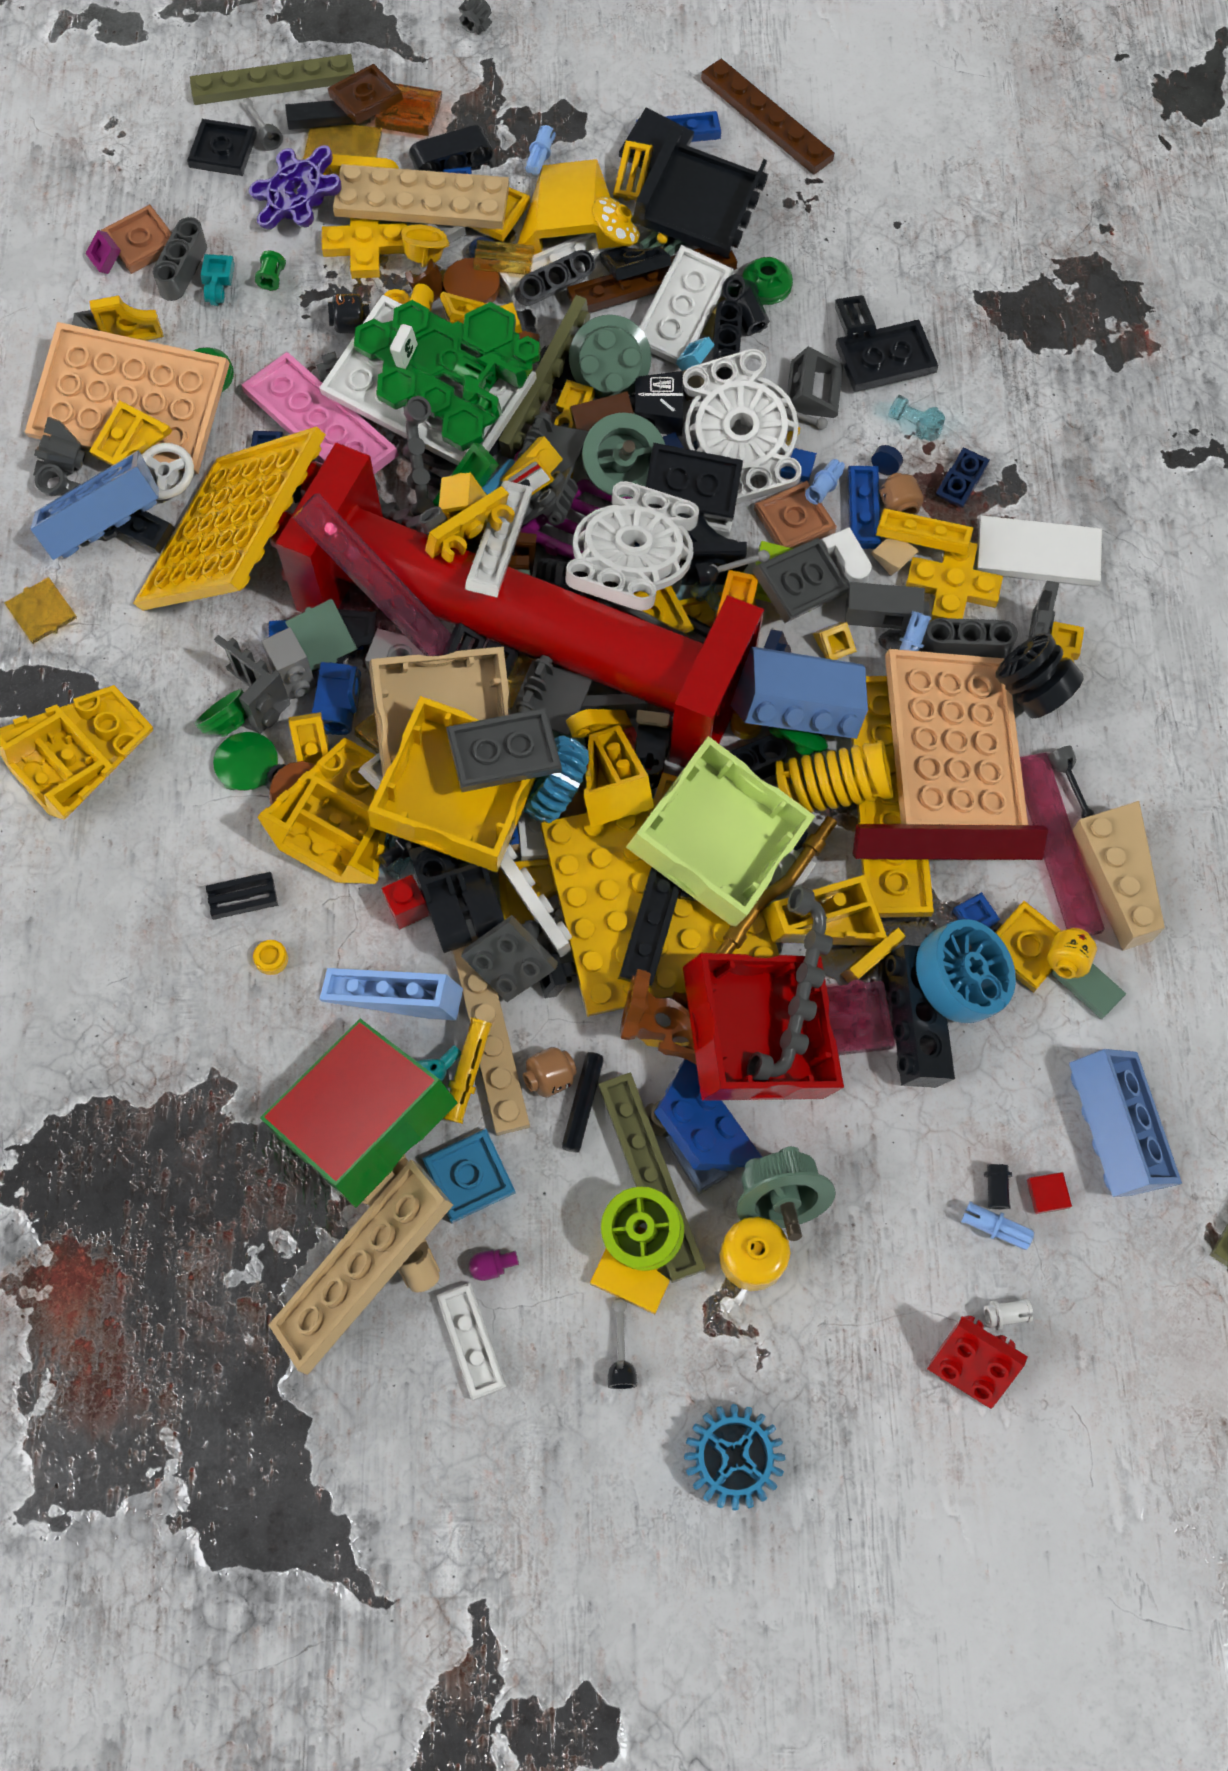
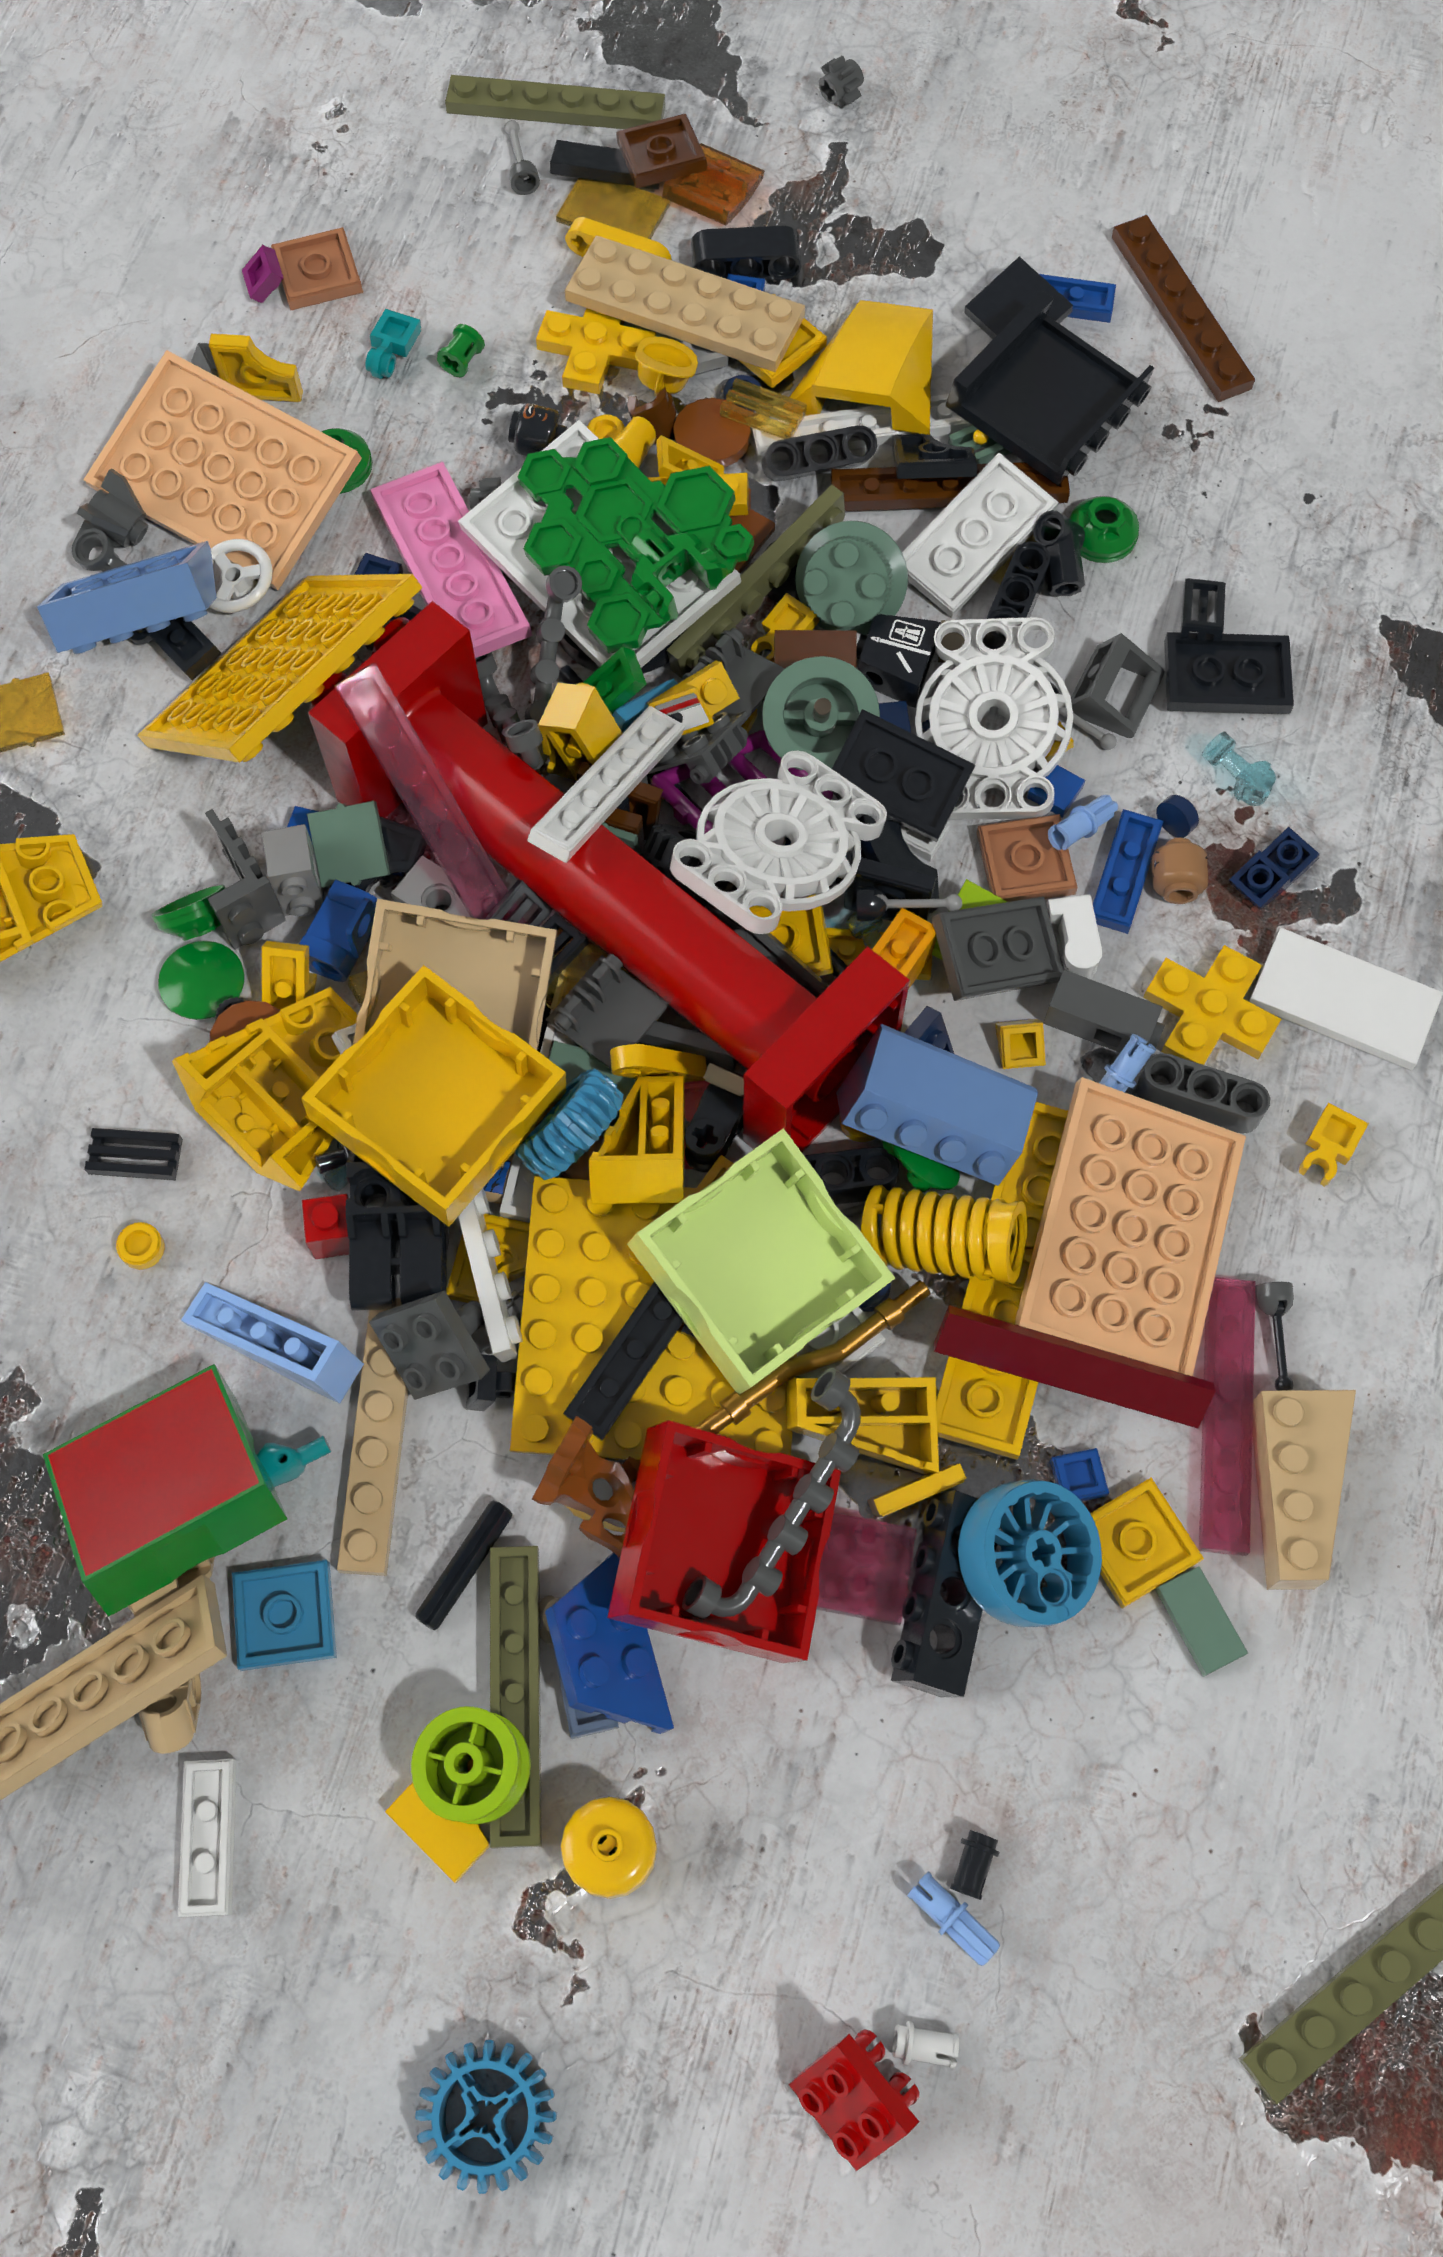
camera: 20 degrees right, 0 degrees up
yellow wing [89,400,173,466] -> none
dark grey beam [153,217,207,301] -> none
black tile [187,118,257,176] -> none
dark purple plate [249,145,342,230] -> none
white tile [390,324,418,369] -> none
yellow plate [425,486,515,562] -> none
yellow pin [444,1017,492,1124] -> none
dark grey tile [446,707,562,793] -> none
magenta cylinder [468,1249,519,1281] -> none
medium nougat head [523,1047,577,1098] -> none
light blue axle [525,125,556,176] -> none
yellow dish [592,197,640,247] -> none
hinge [608,1298,637,1389] -> none
yellow tile [613,140,653,203] -> none
medium azure tile [676,337,715,371] -> none
sand green piece [736,1146,836,1241] -> none
tan slope [871,538,919,576] -> none
yellow tile [876,508,974,555] -> none
black wheel [996,632,1084,719] -> none
red tile [1026,1172,1072,1215] -> none
dark grey wing [1028,580,1059,639] -> none
yellow head [1047,928,1097,979] -> none
medium blue slope [1069,1049,1182,1197] -> none

